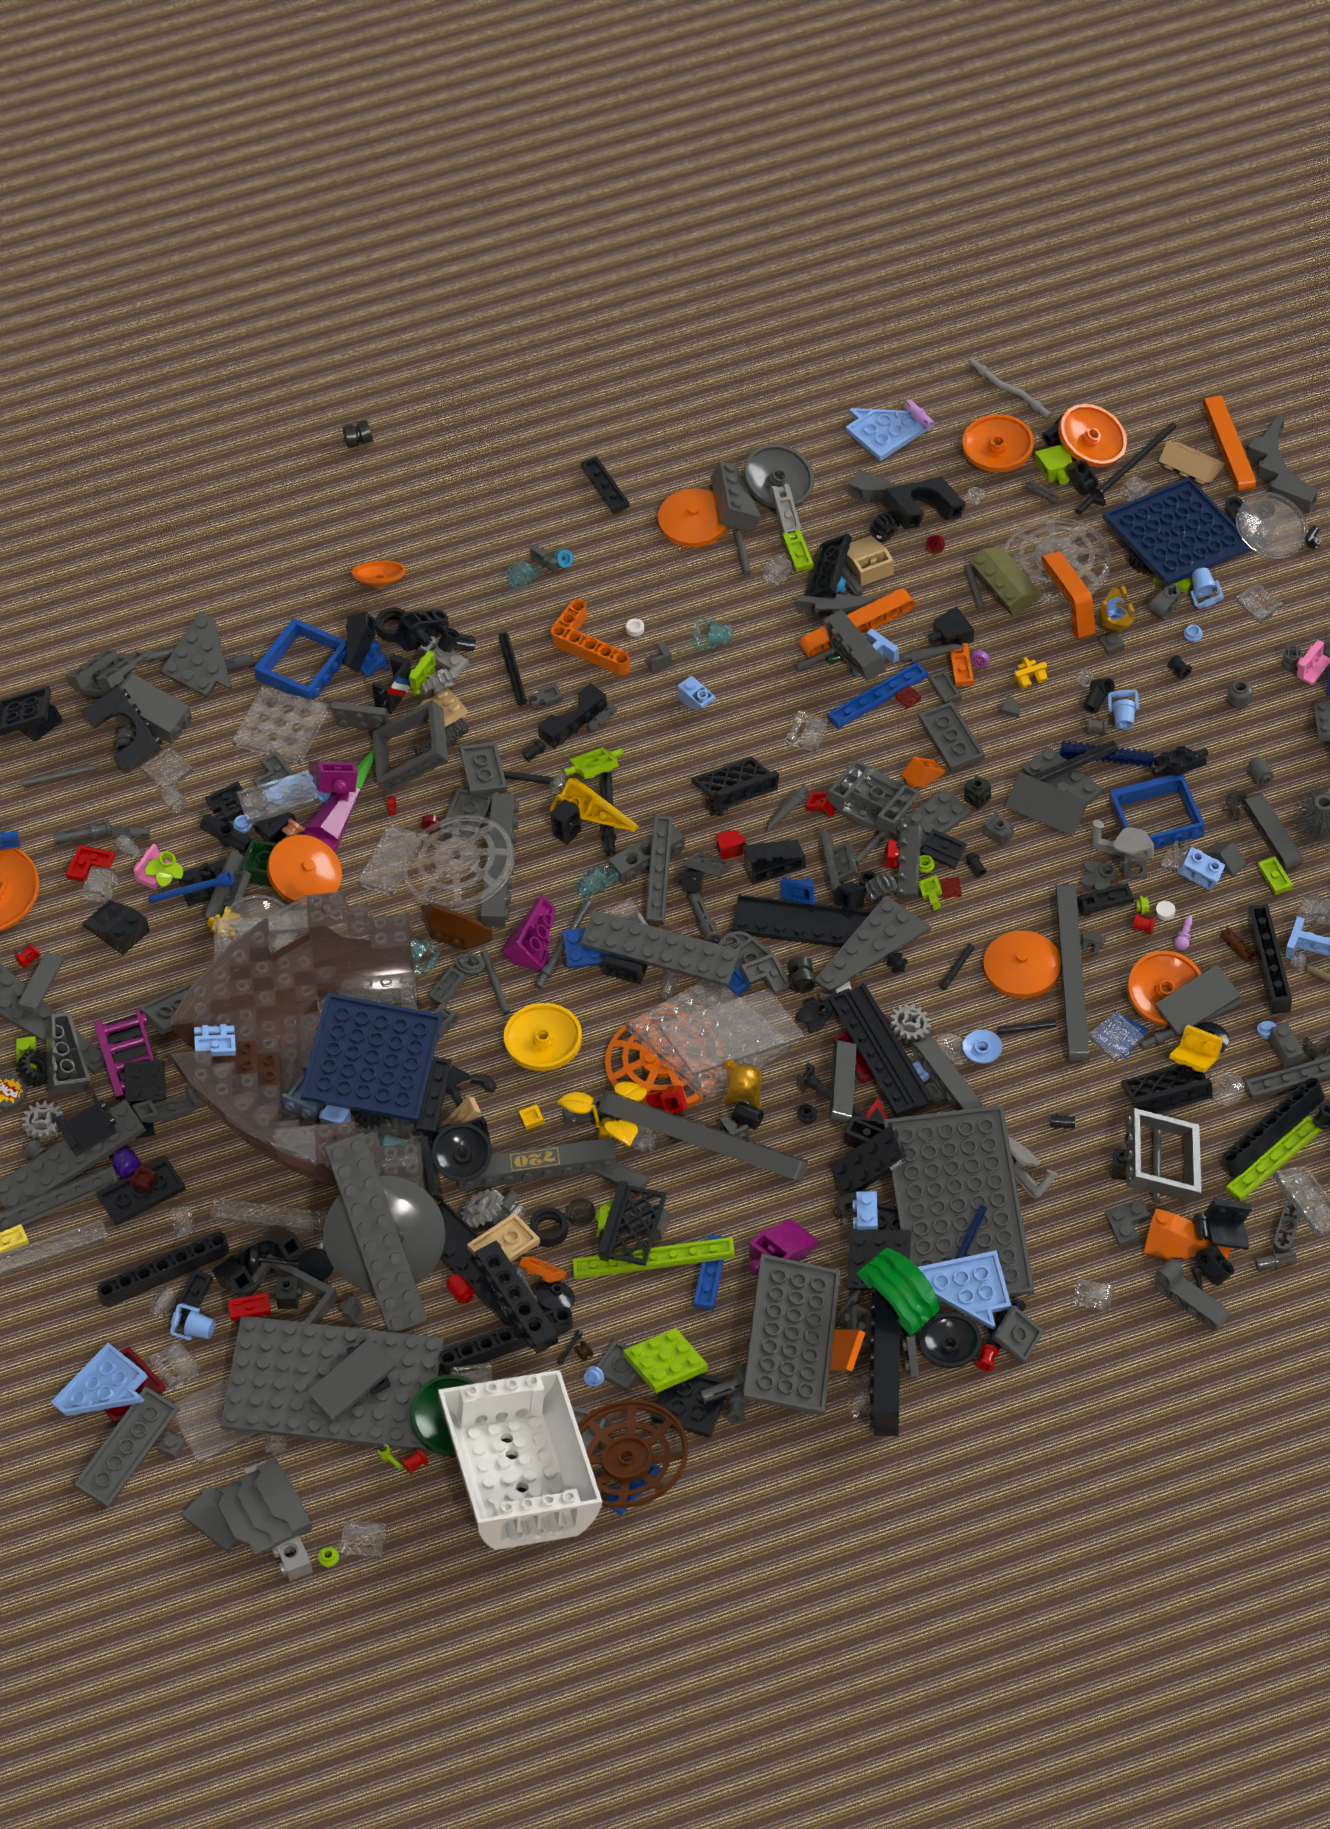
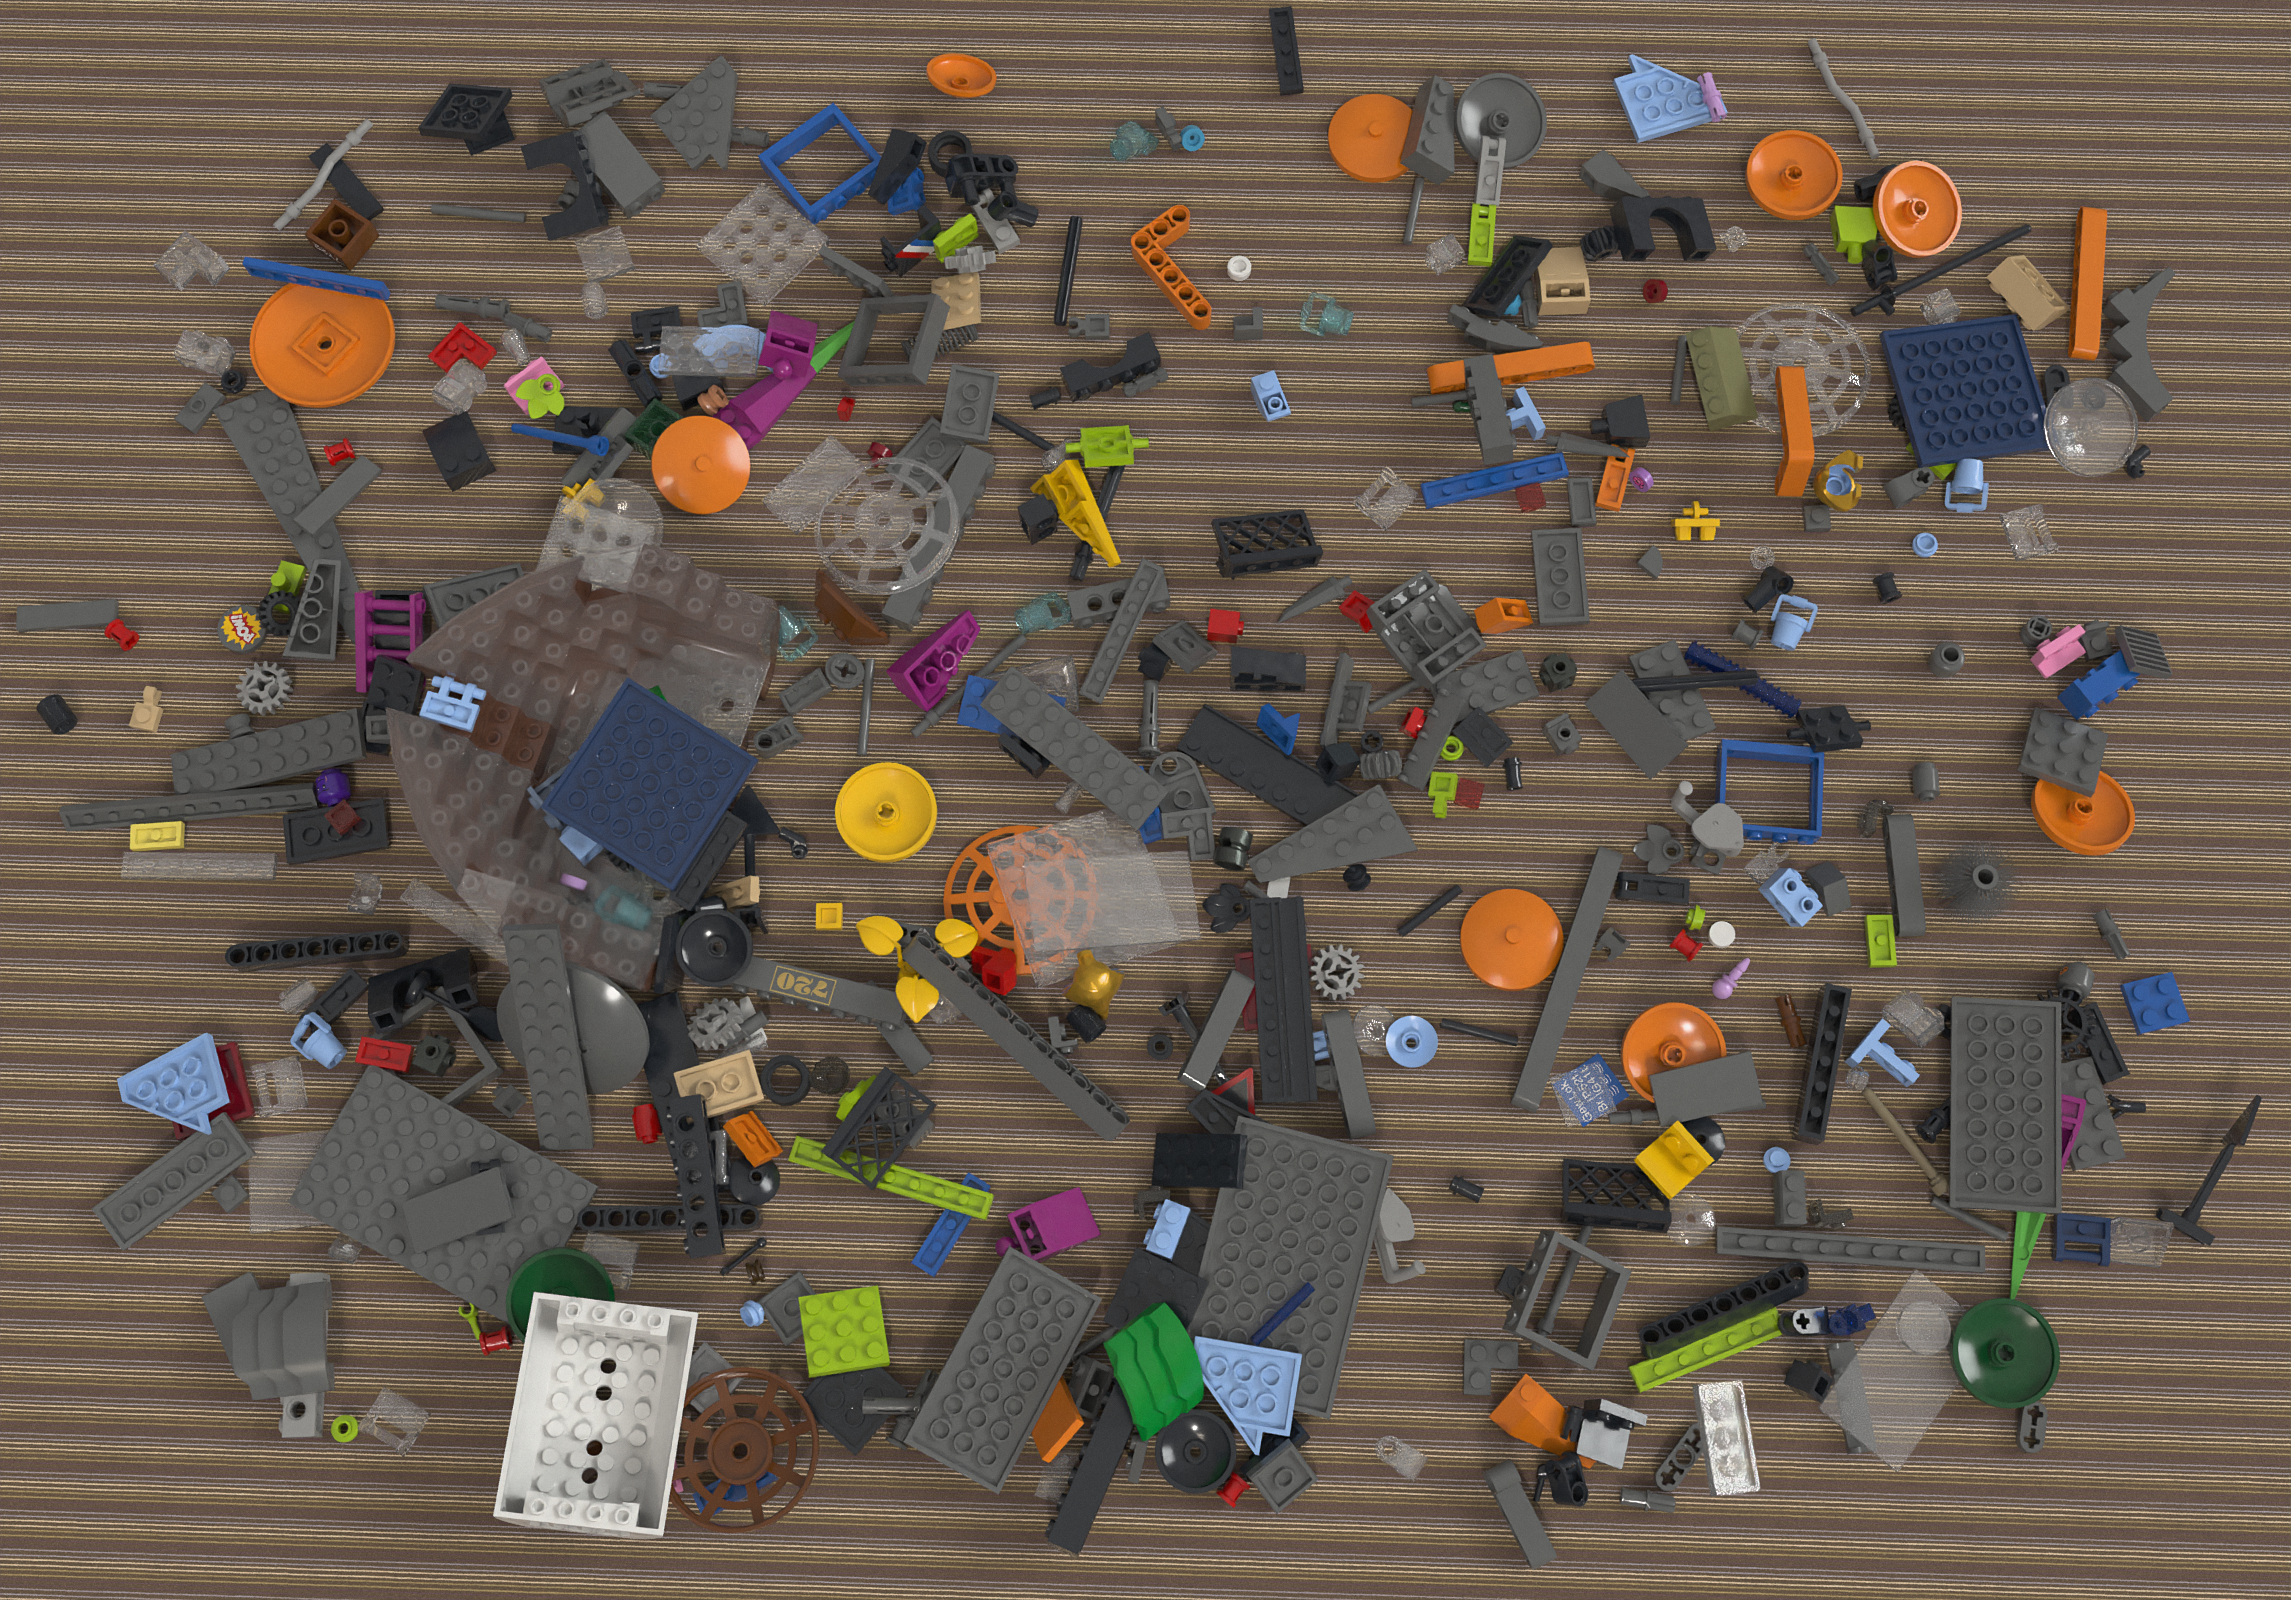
camera: 20 degrees right, 20 degrees up
black panel [54,1094,117,1157] -> none

